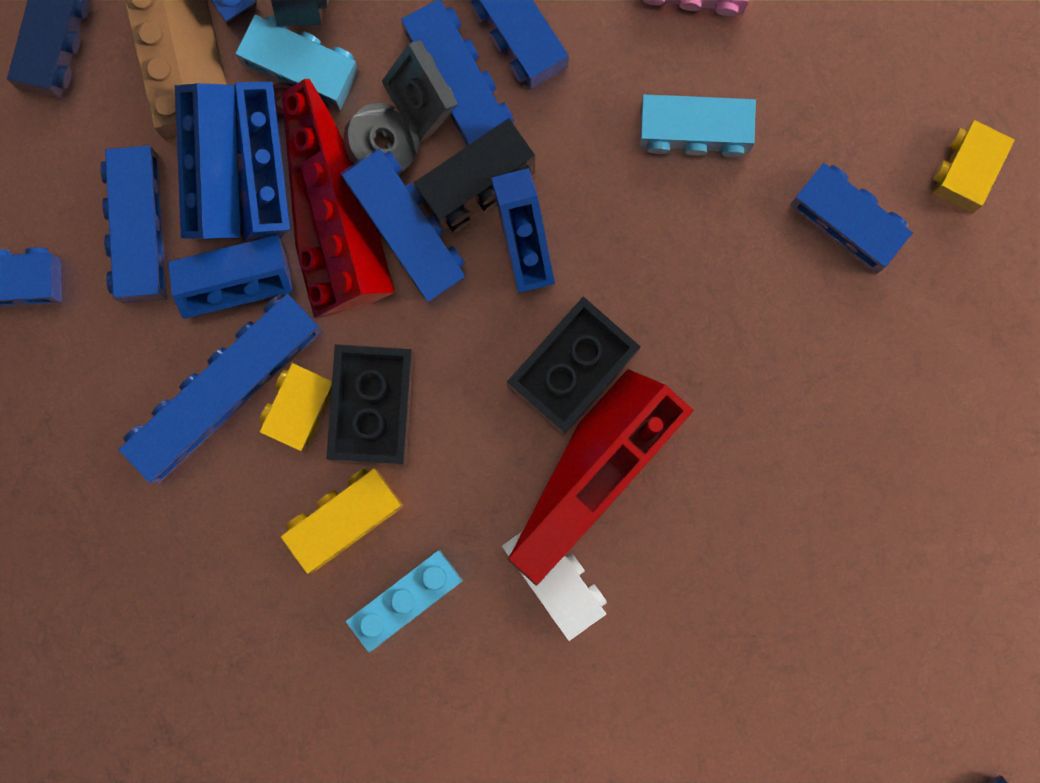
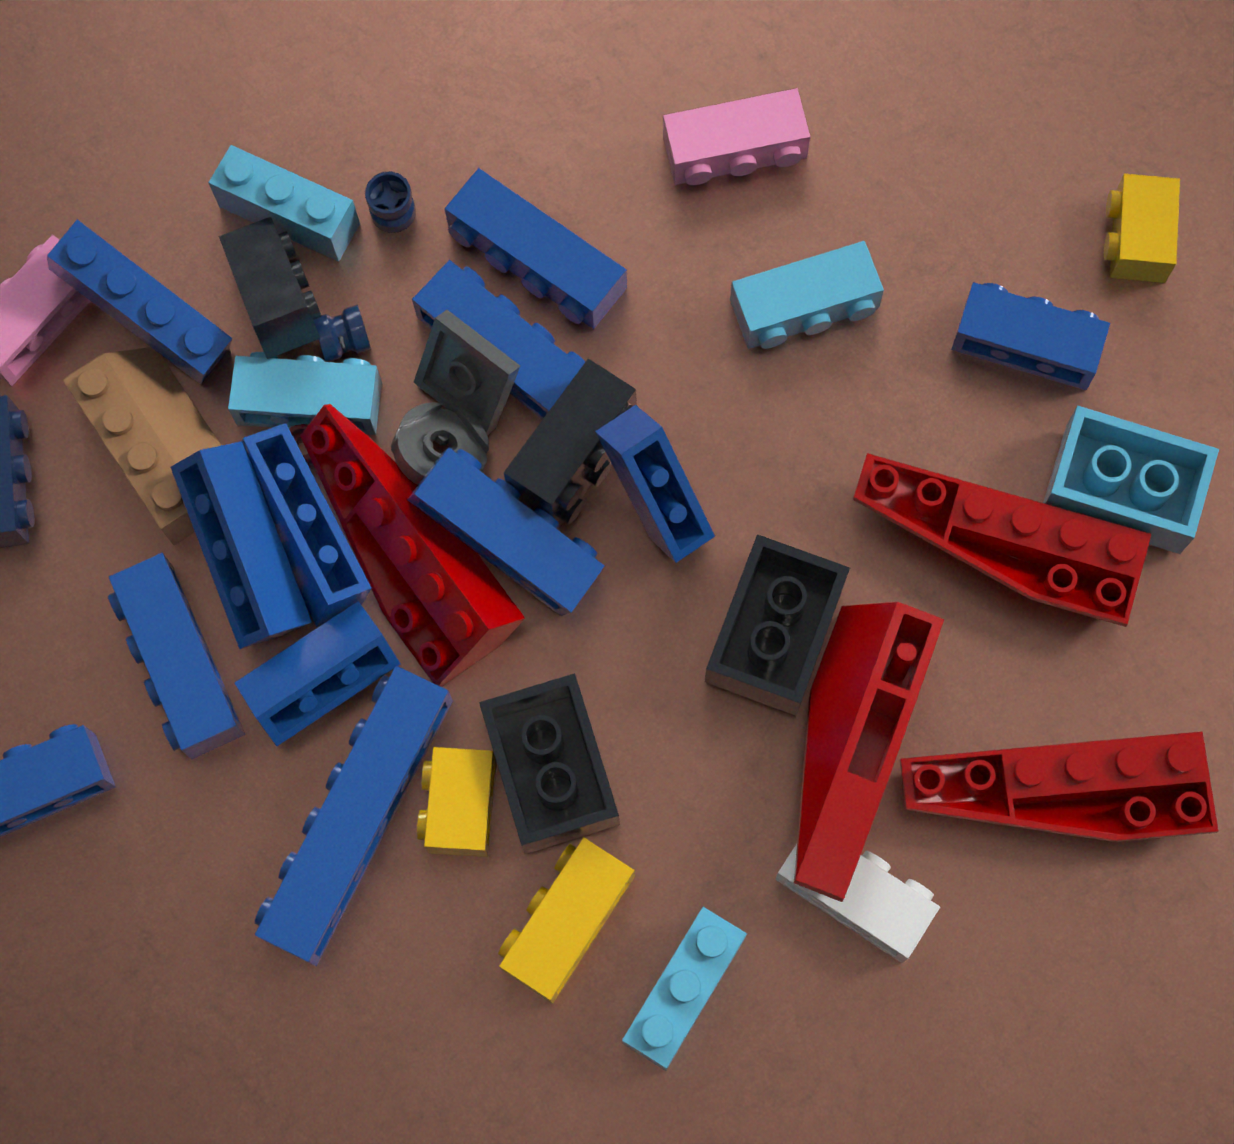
camera: 20 degrees left, 10 degrees down
none -> dark blue wheel [313,305,371,362]
none -> red wedge [853,453,1151,627]
none -> red wedge [900,731,1219,842]
none -> medium azure brick [1043,405,1219,554]

